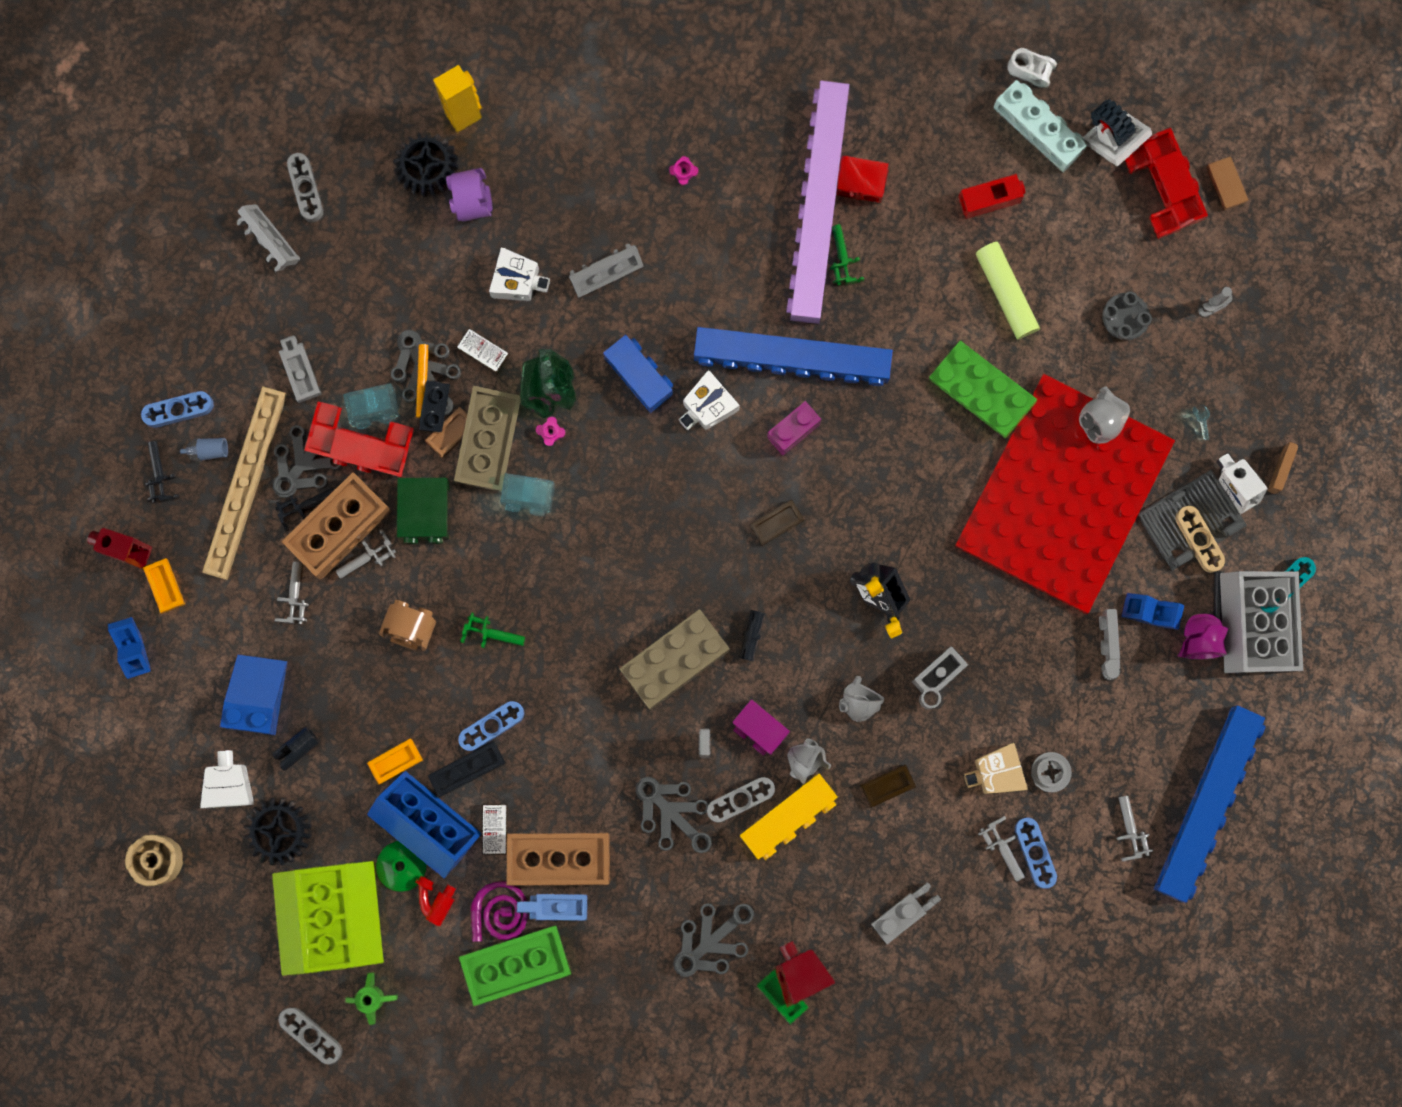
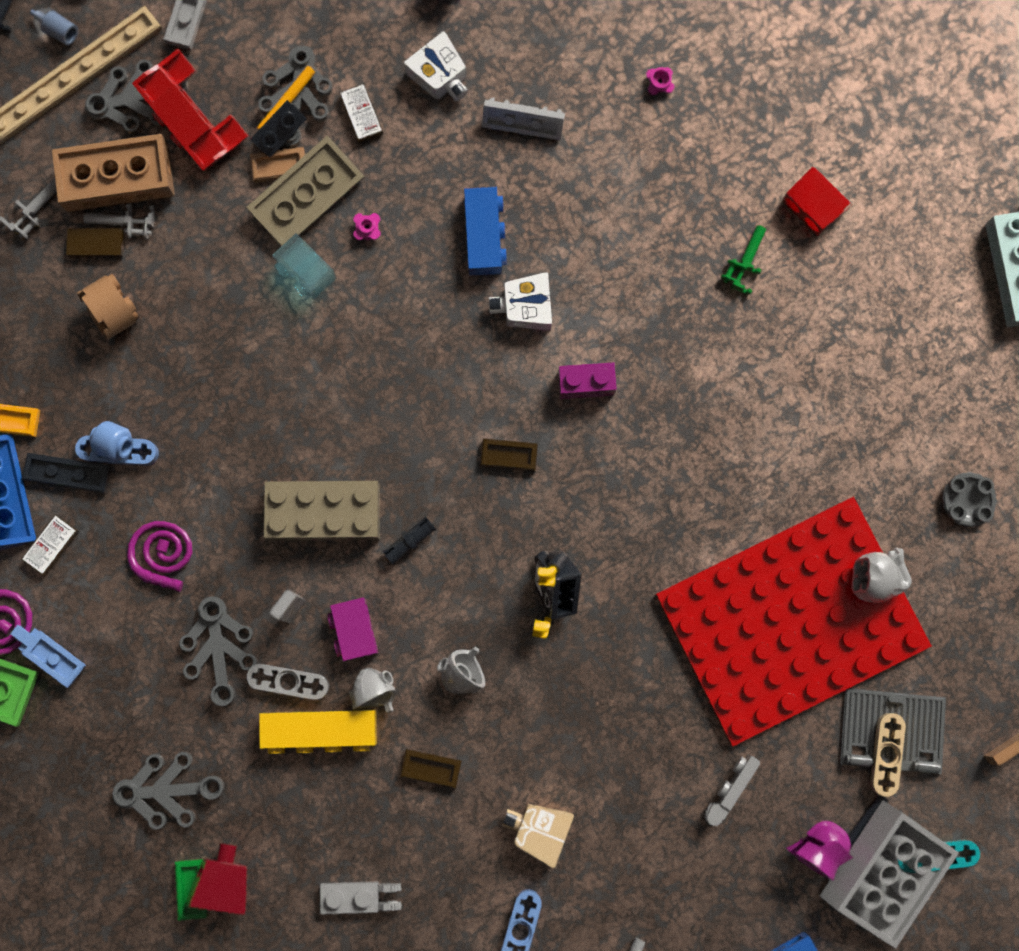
camera: 30 degrees right, 0 degrees up
black piece [275,488,335,532] -> none
clear light blue brick [343,383,400,429] -> none
dark green panel [397,478,450,544] -> none
green piece [461,612,526,648] -> none
medium nougat brick [507,833,610,885] -> none
clear green piece [520,349,576,418] -> none
blue brick [694,327,893,386] -> none
lavender brick [787,81,849,324] -> none
light grey hinge [912,646,968,710] -> none
bright green plate [929,341,1037,439] -> none
red brick [958,174,1026,219] -> none
yellowish green brick [976,242,1040,340] -> none
light grey piece [978,816,1025,882] -> none
light grey gear [1031,752,1072,792] -> none
blue slope [1121,593,1184,629] -> none
clear light blue hand [1193,405,1210,441] -> none
white torso [1216,454,1268,515] -> none
none -> dark brown tile [66,228,124,258]
none -> medium blue head [89,421,134,462]
none -> magenta piece [127,521,192,592]

